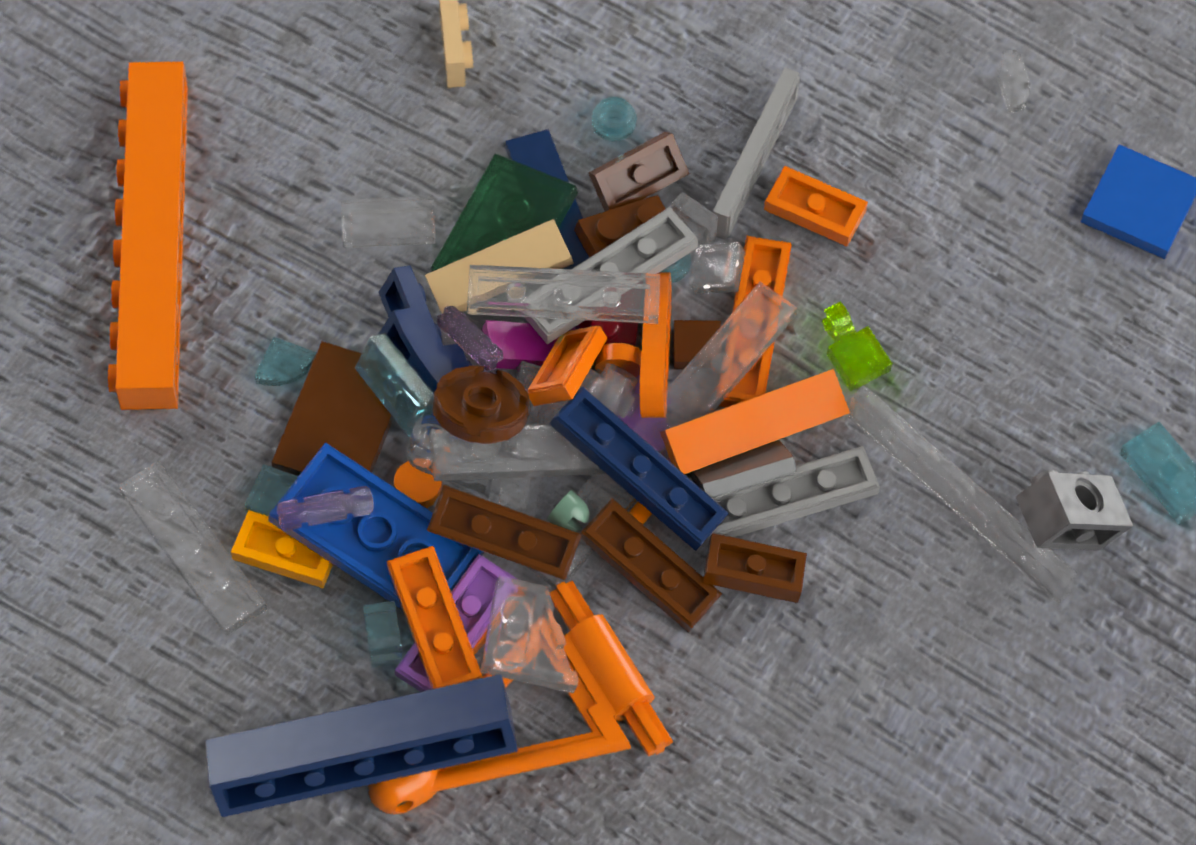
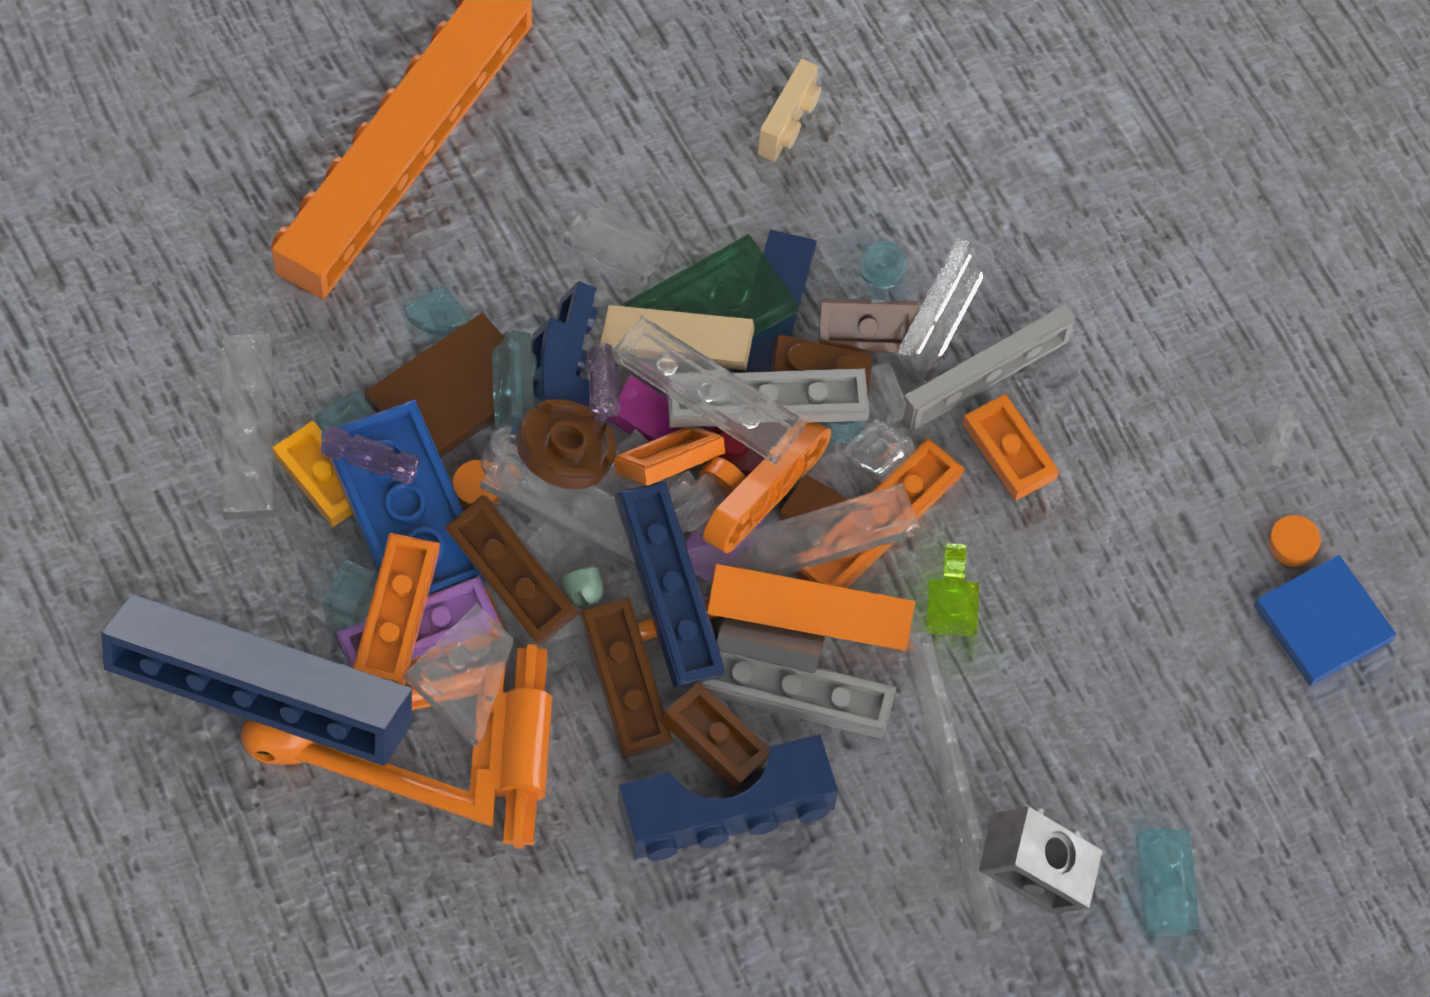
camera: 30 degrees right, 0 degrees up
none -> dark blue arch [618,734,838,861]
none -> clear tile [896,239,986,385]
none -> orange tile [1268,515,1321,567]

